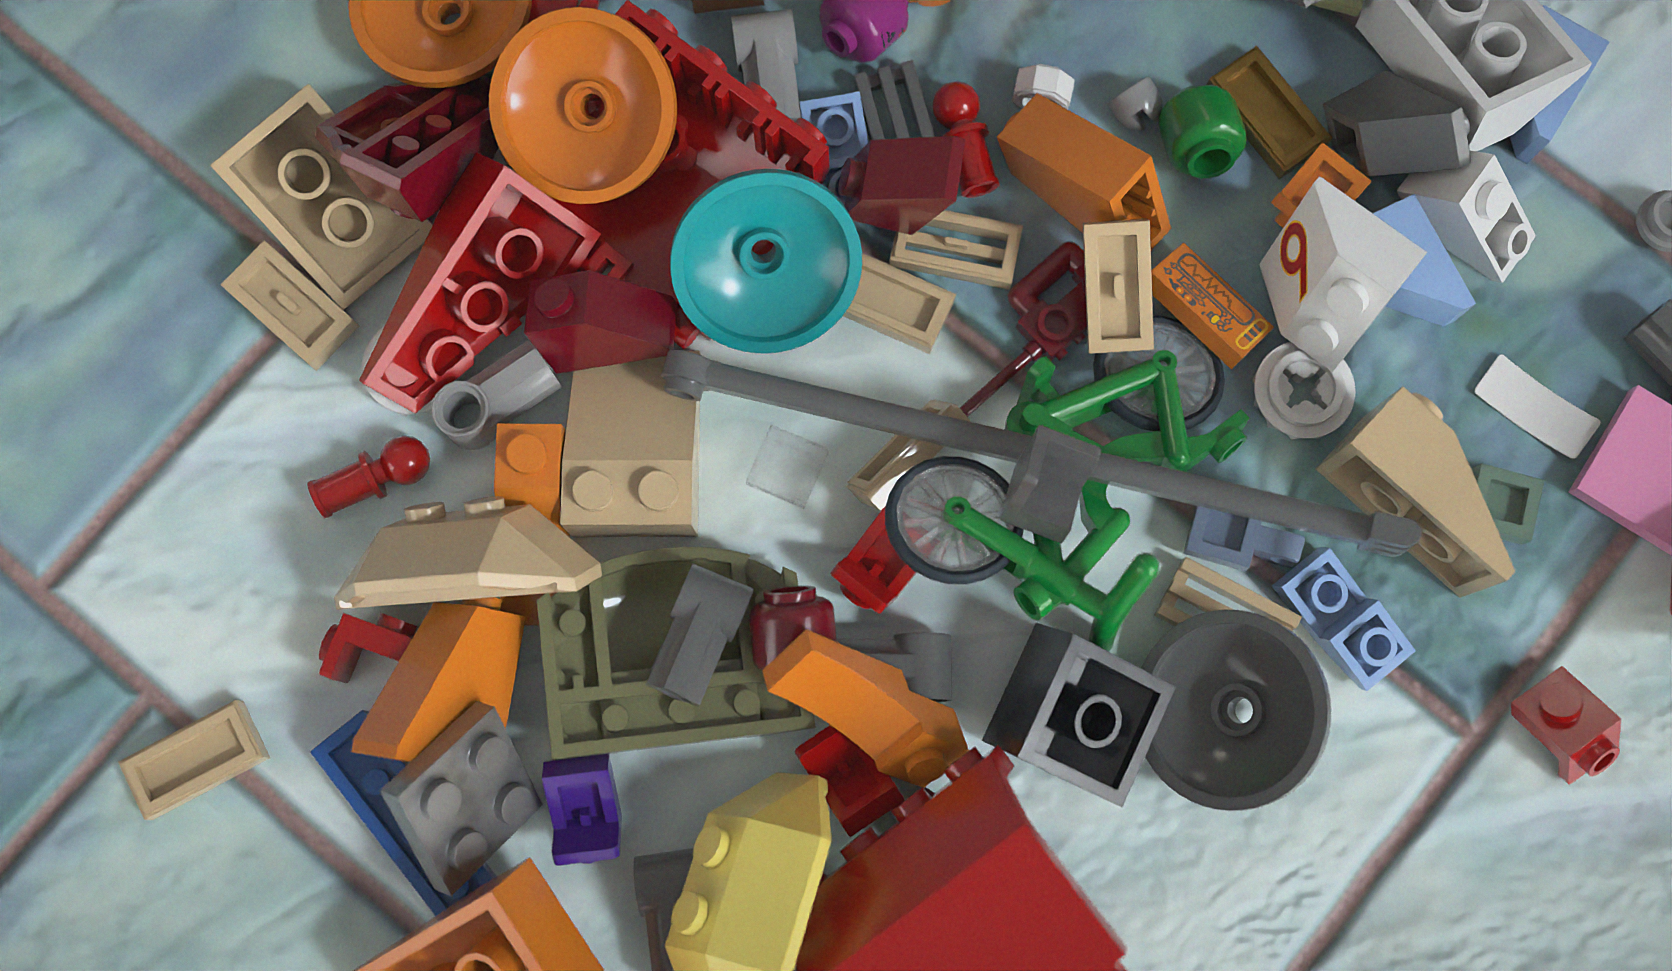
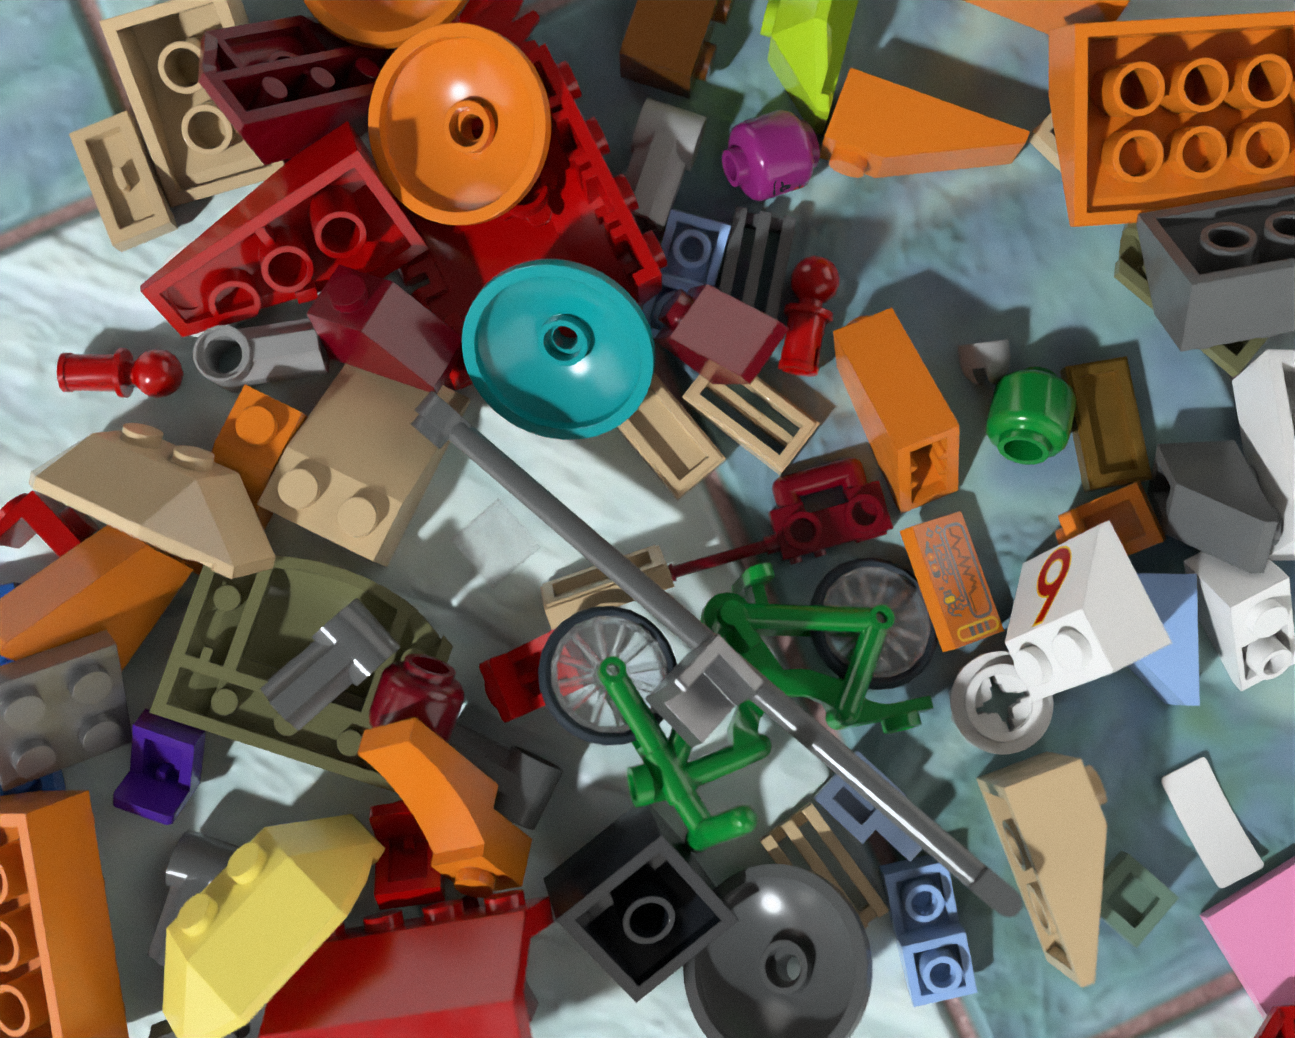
camera: 30 degrees right, 5 degrees up
white tile [1012,64,1075,110] -> none
tan plate [1083,218,1154,354] -> none

